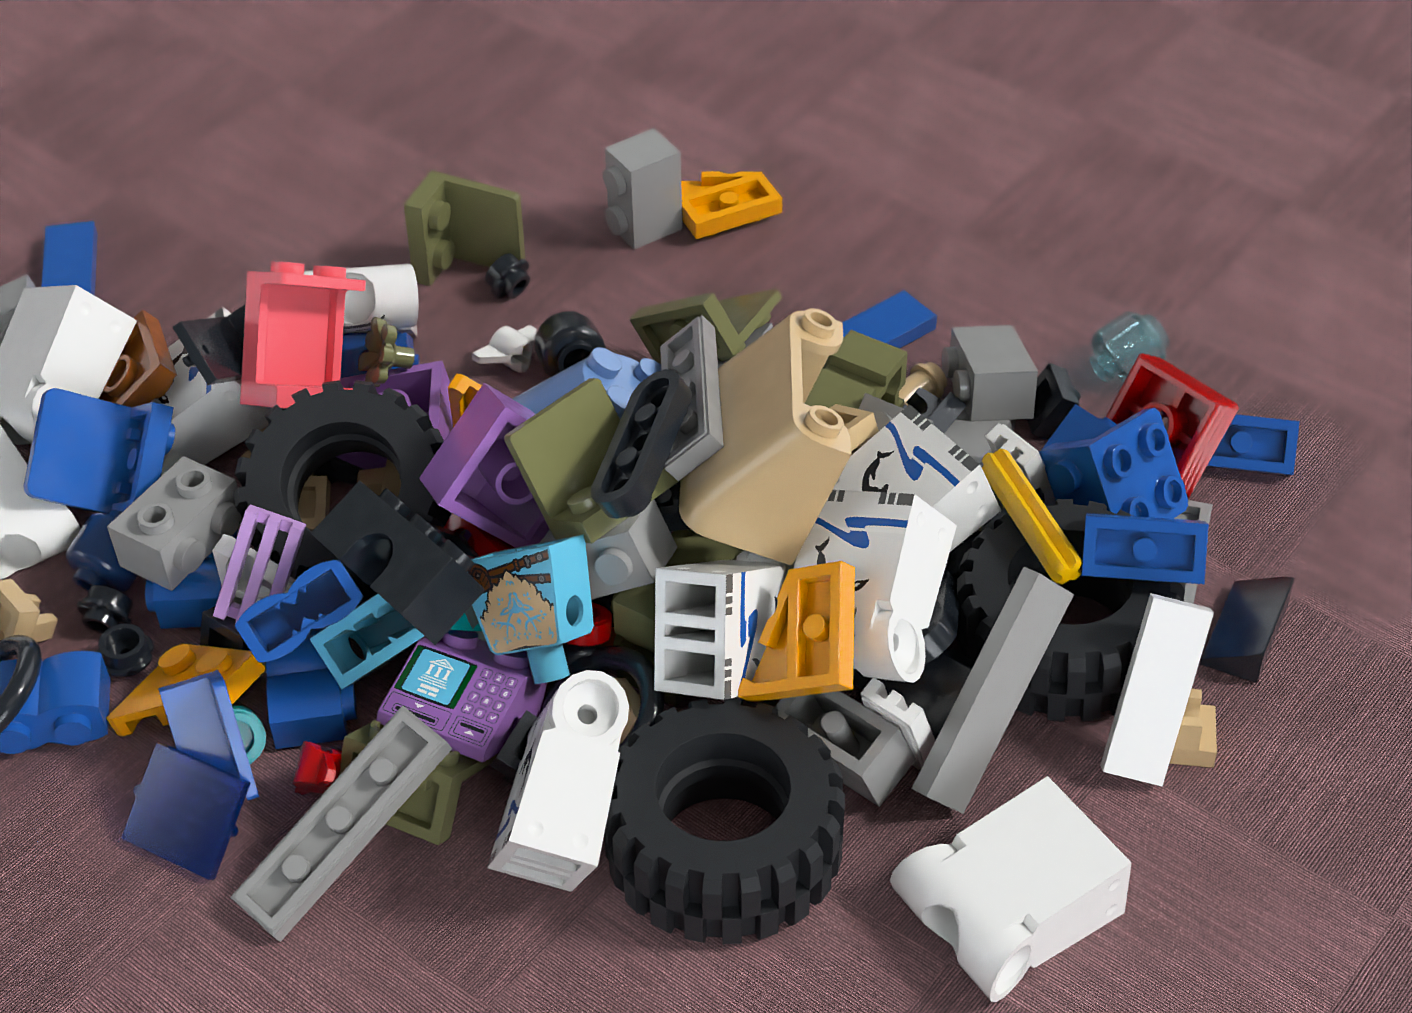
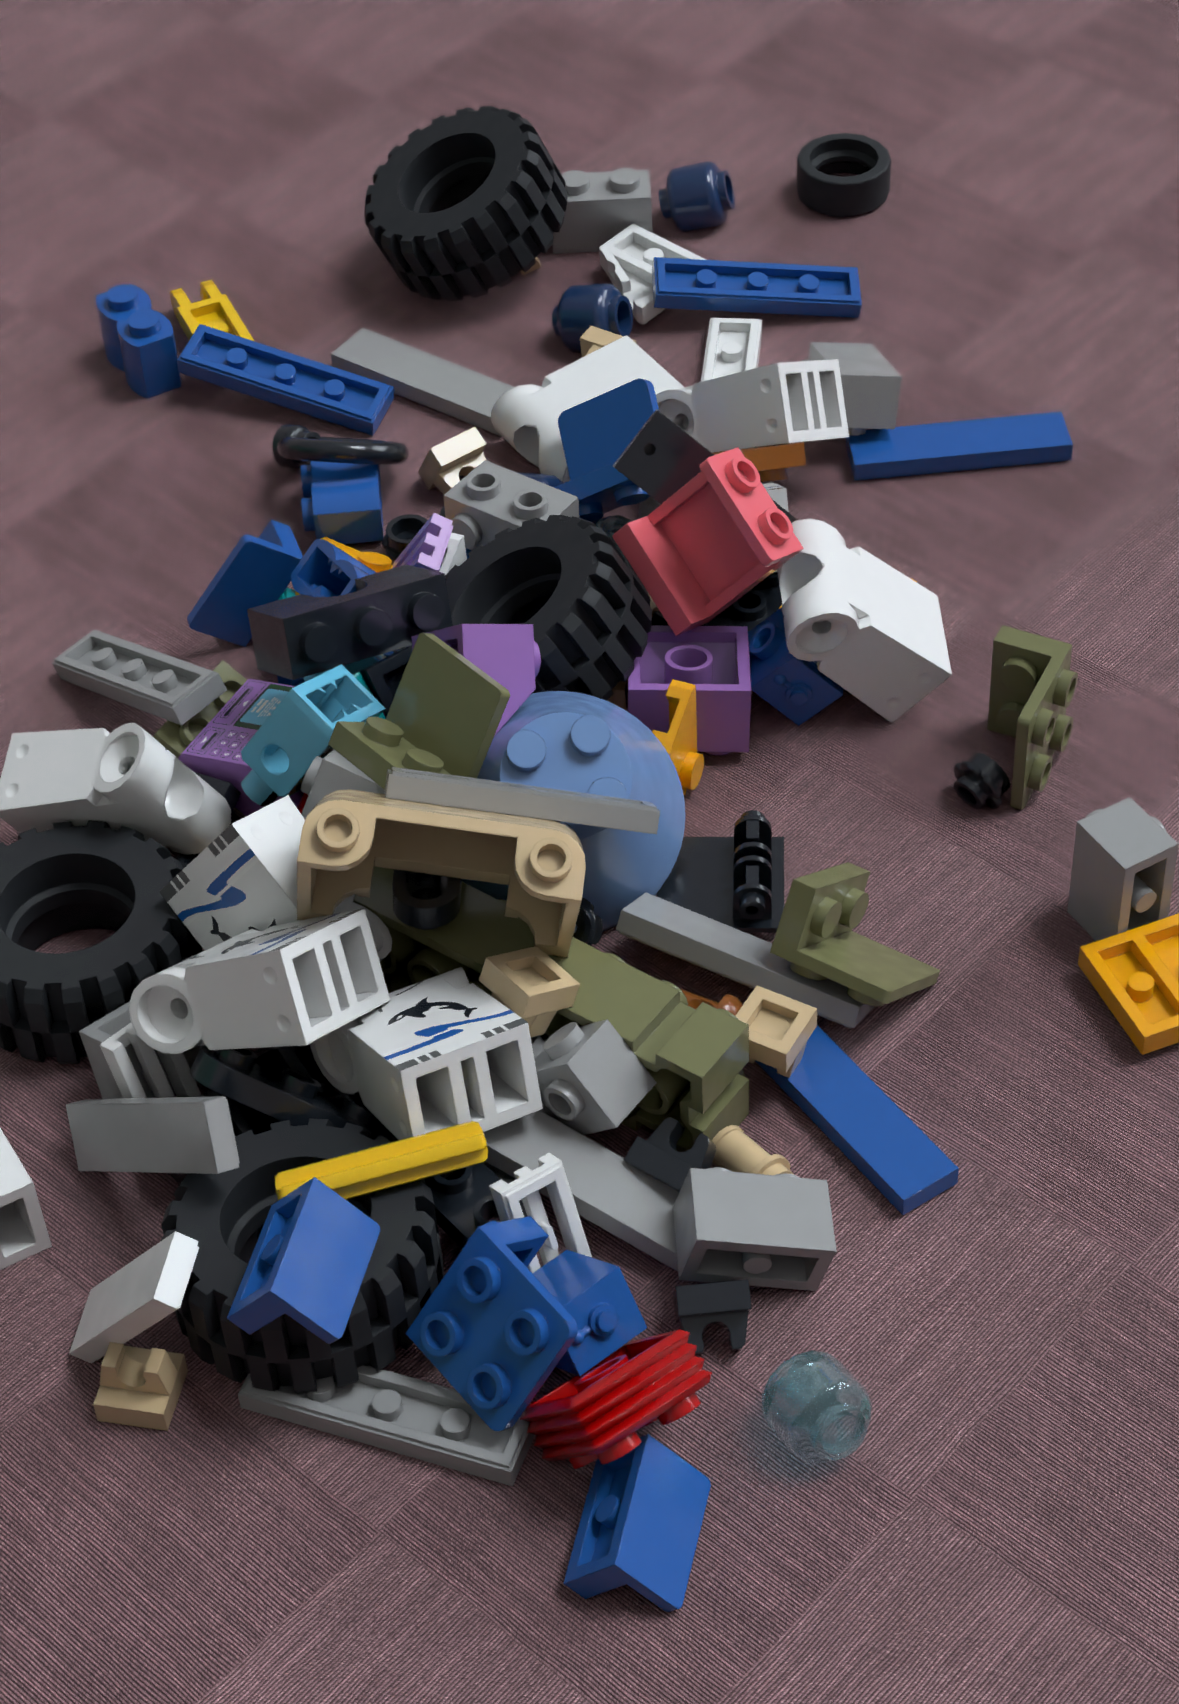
camera: 95 degrees right, 0 degrees up
clear blue piece [121,743,251,880] -> none
red piece [292,741,342,795] -> none
olive plant [358,317,415,387] -> none
white piece [472,325,537,373] -> none
black head [534,311,606,377] -> none
black plate [591,369,692,519] -> none
light orange wing [738,561,855,702] -> none
black slope [1200,577,1295,683] -> none

